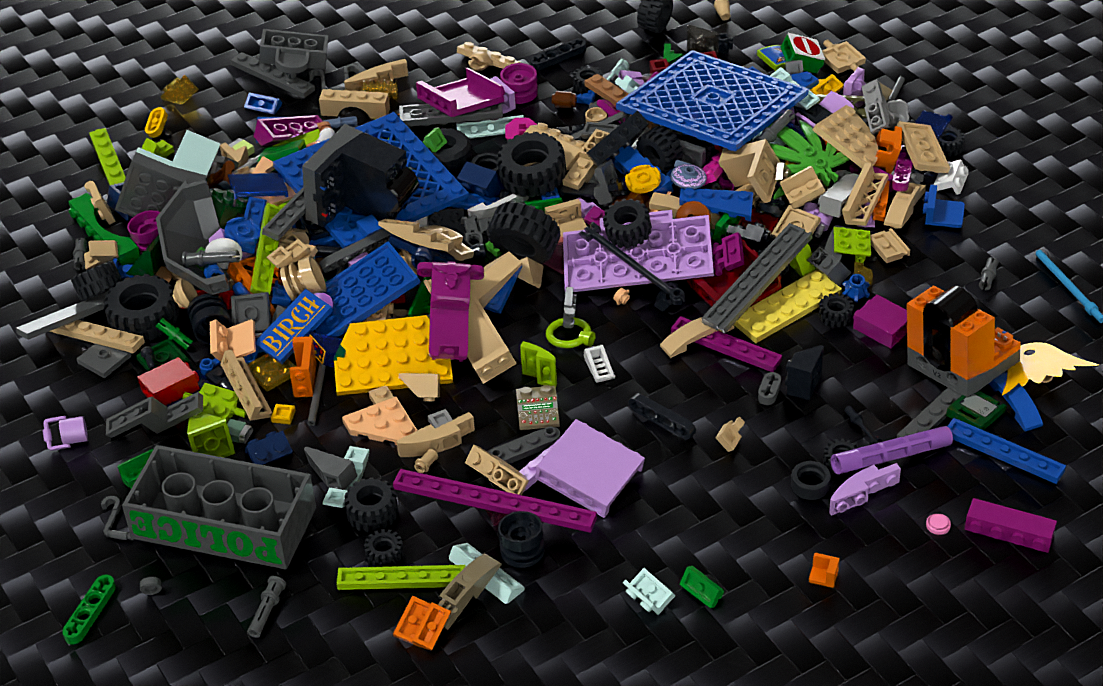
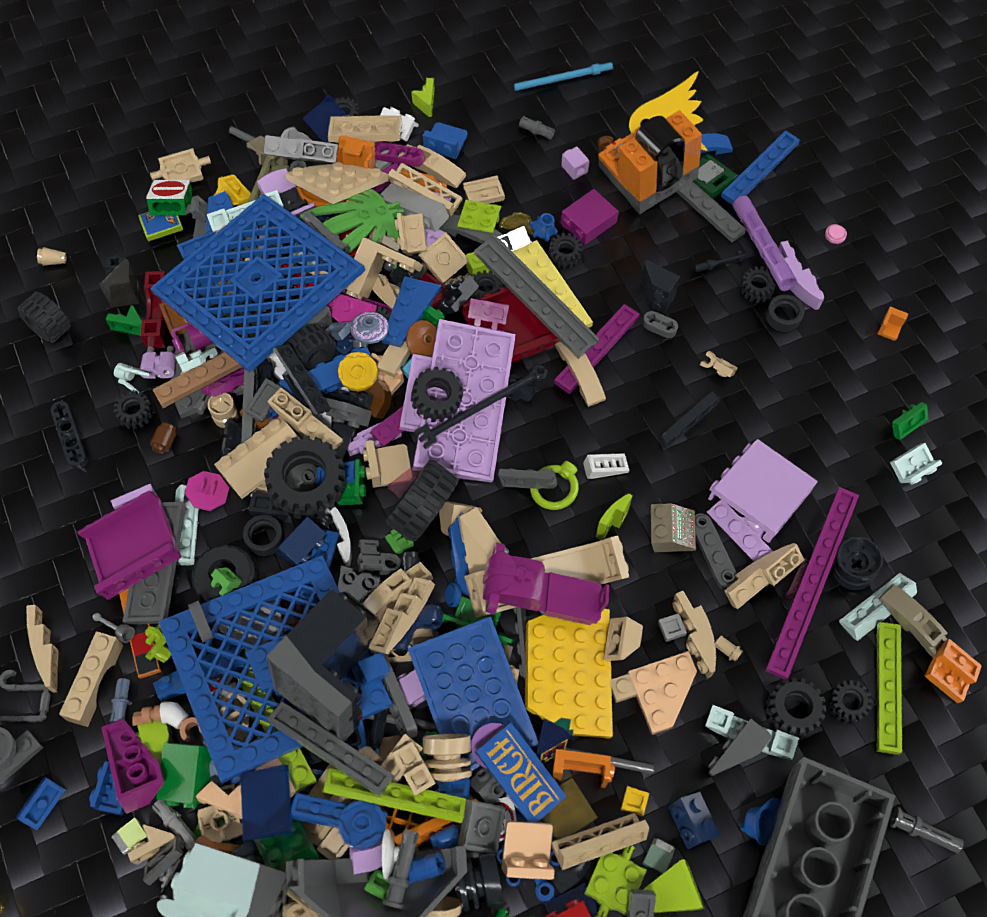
camera: 85 degrees left, 20 degrees up
clear yellow piece [363,79,398,100] -> none
tan plate [457,42,521,72] -> none
magenta wheel [500,63,538,104] -> none
blue tile [577,90,597,105] -> none
light nougat plate [613,288,630,305] -> none
lavender piece [843,67,866,108] -> none
magenta brick [965,498,1057,553] -> none
none -> dark grey hinge [93,613,135,643]
none -> dark grey beam [188,601,213,642]
none -> lime slope [412,78,434,117]

